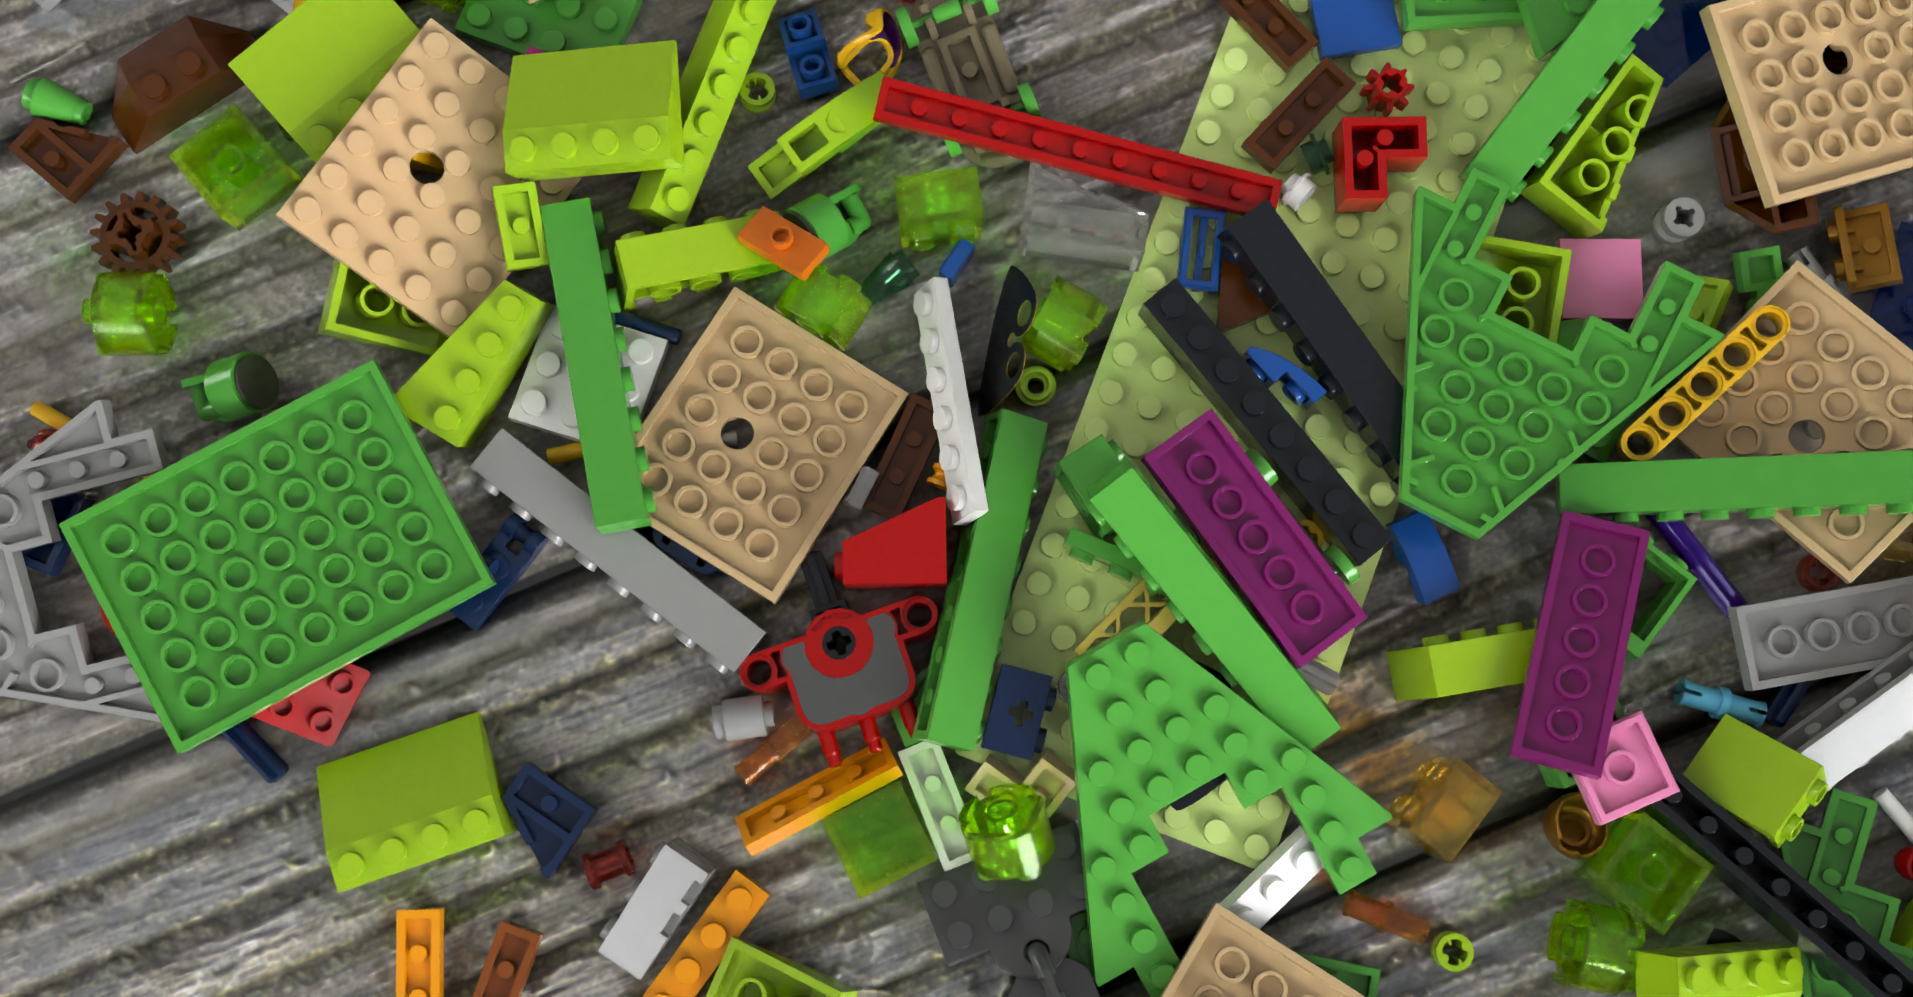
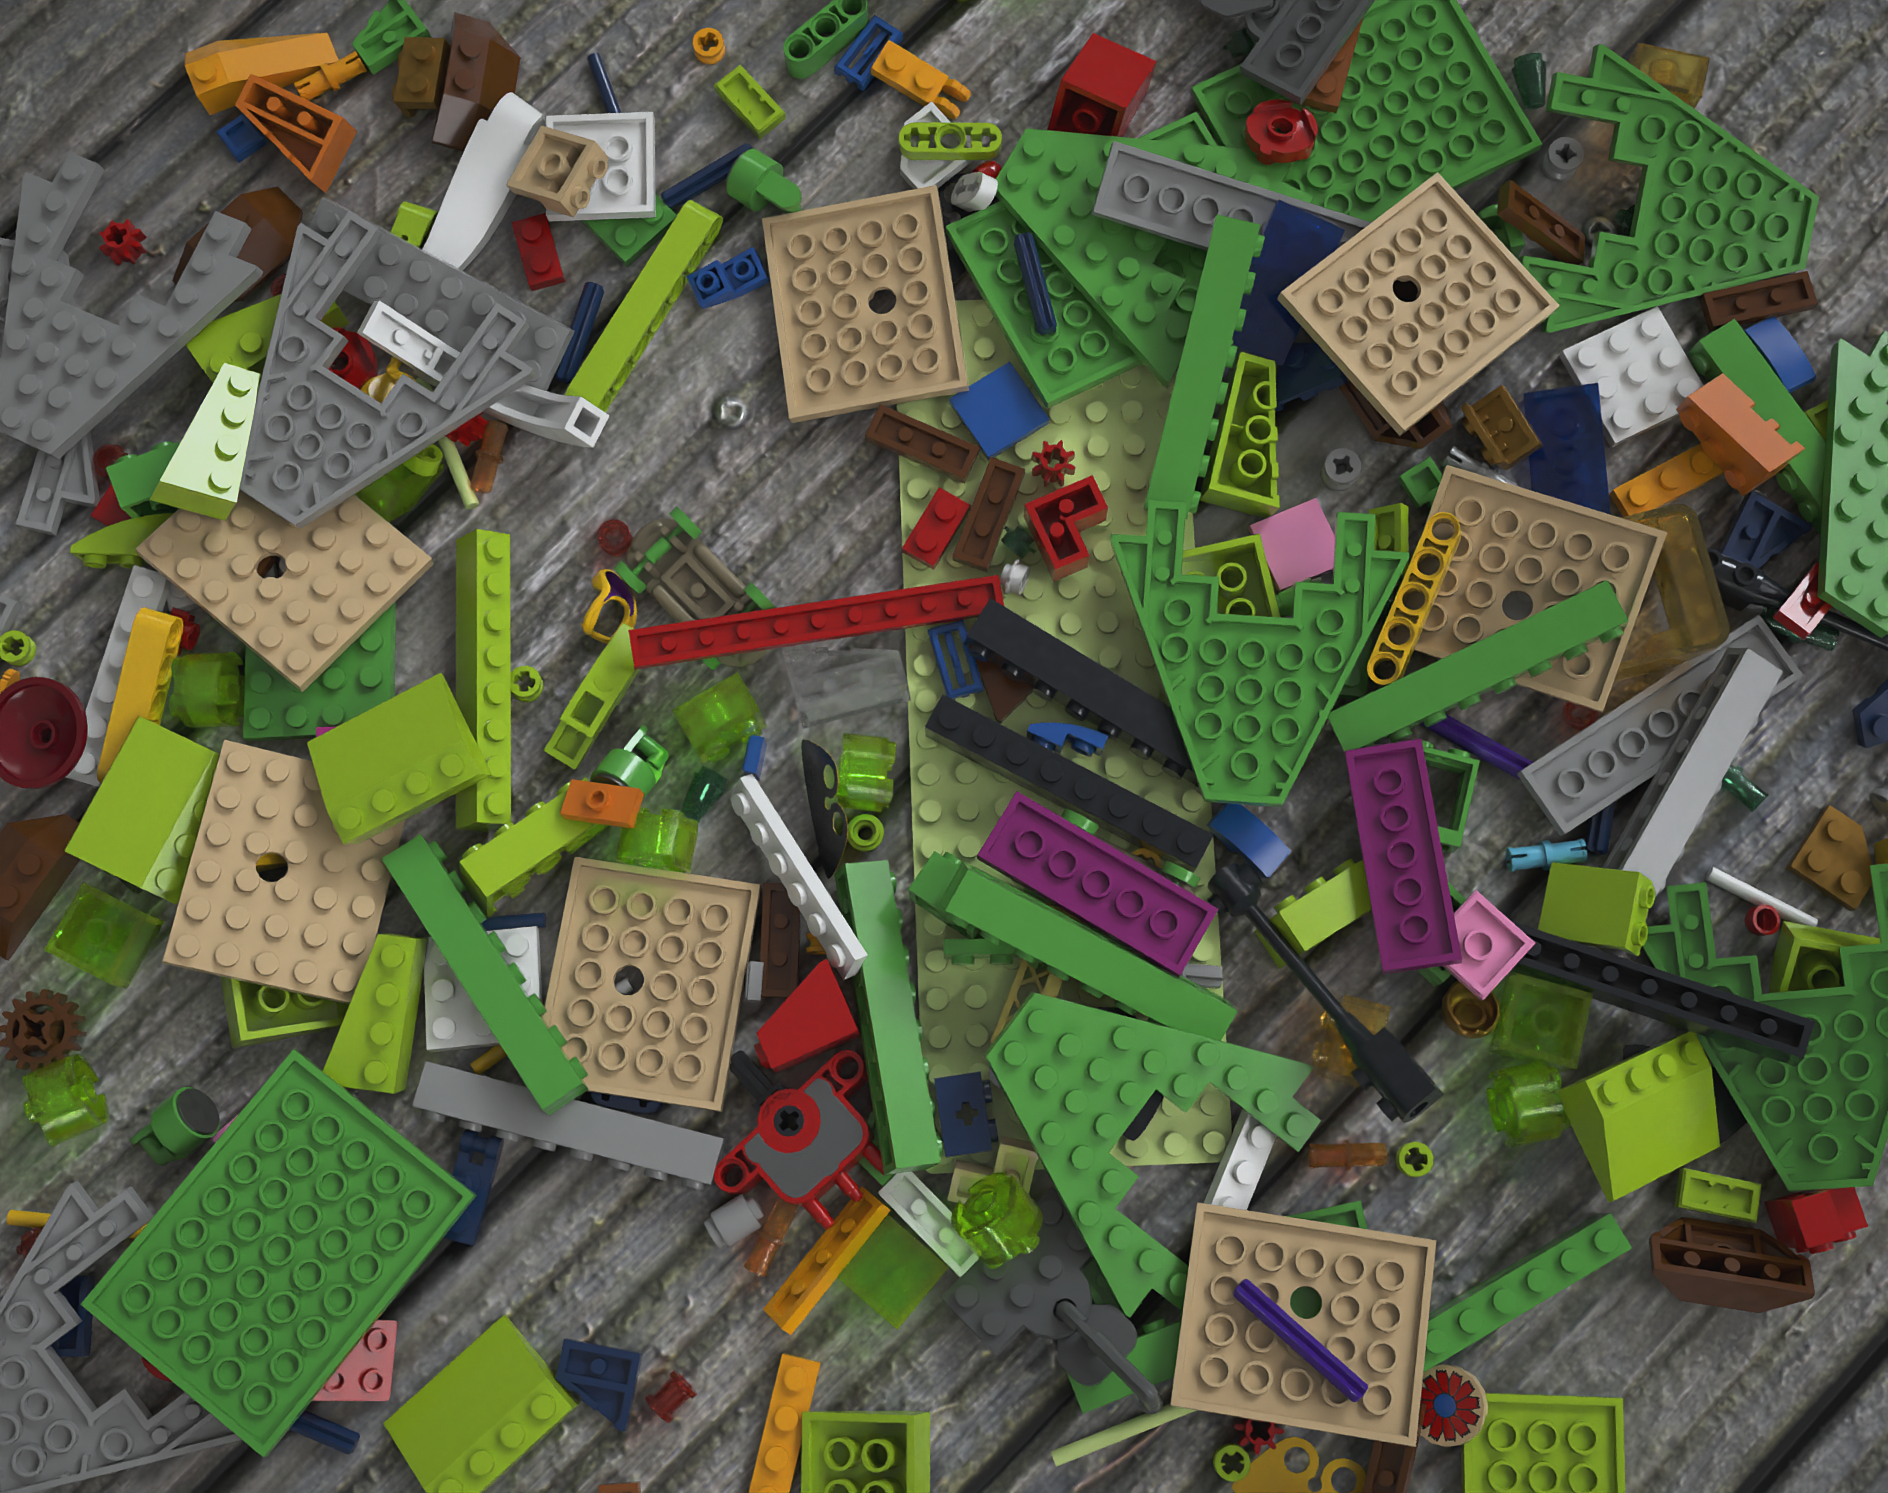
camera: 15 degrees left, 5 degrees down
lime plate [491,181,550,272] -> none
wedge [598,837,720,980] -> none
blue slope [777,9,839,100] -> none
none -> red plate [902,487,971,570]
none -> black bar [1207,861,1444,1123]
none -> dark blue wing [1275,342,1348,412]

